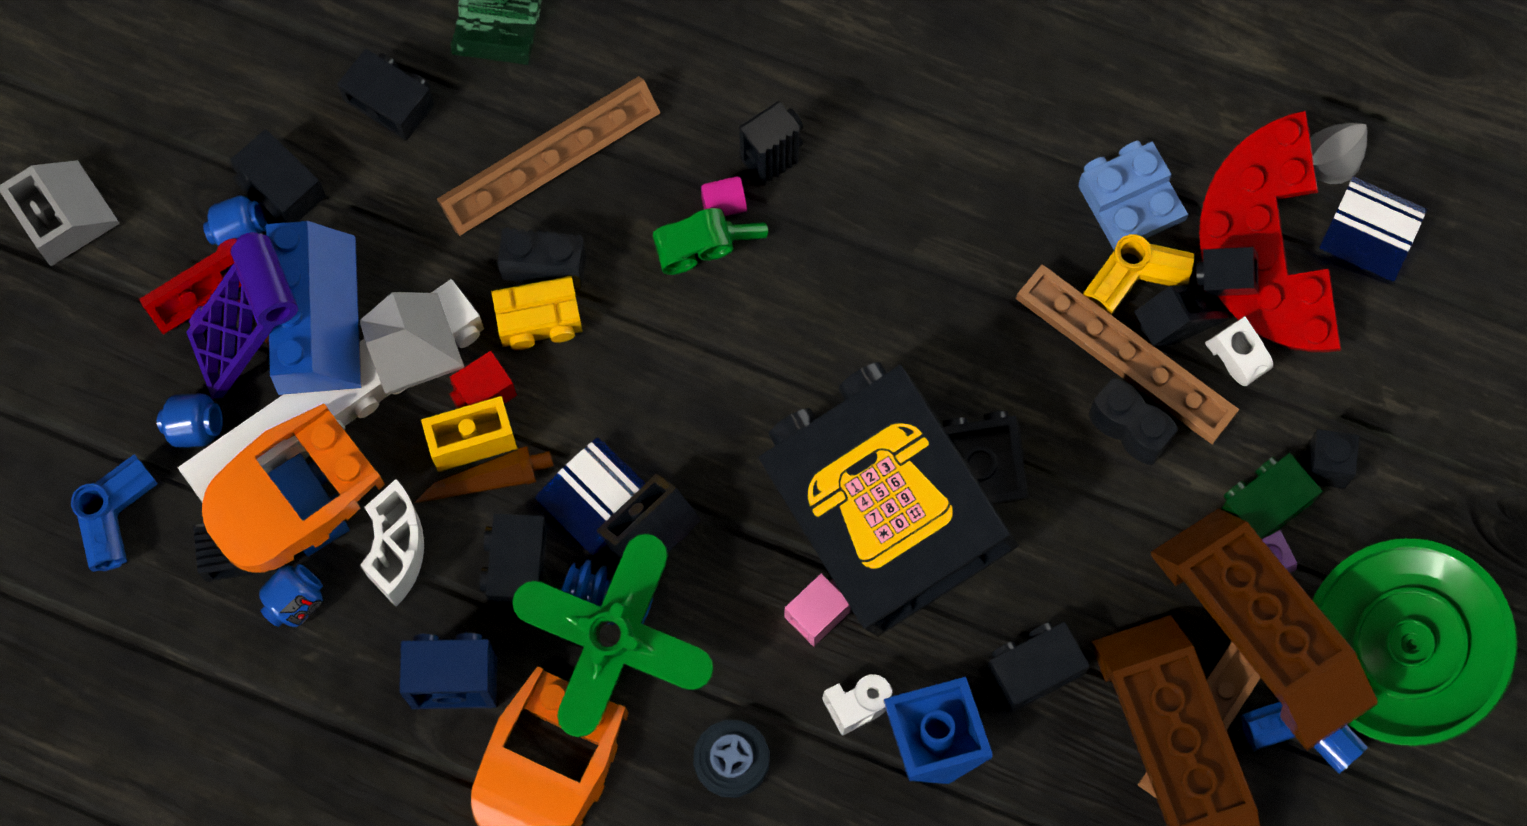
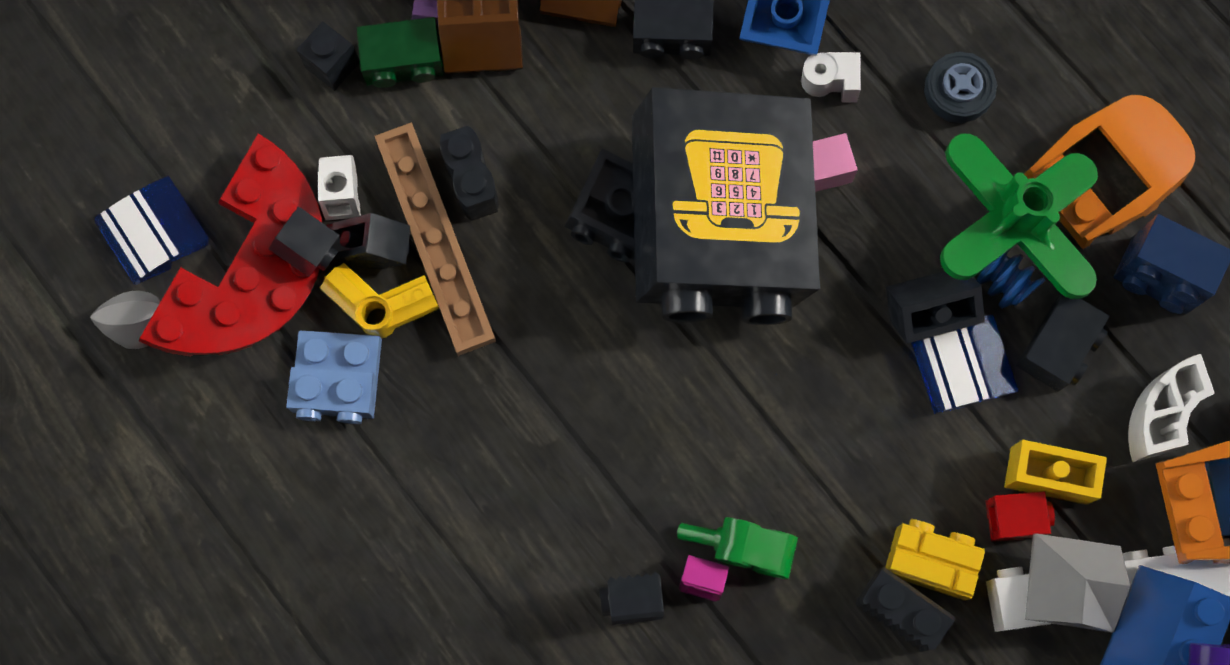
camera: 150 degrees left, 5 degrees up
reddish brown bar [414,446,554,503] -> none

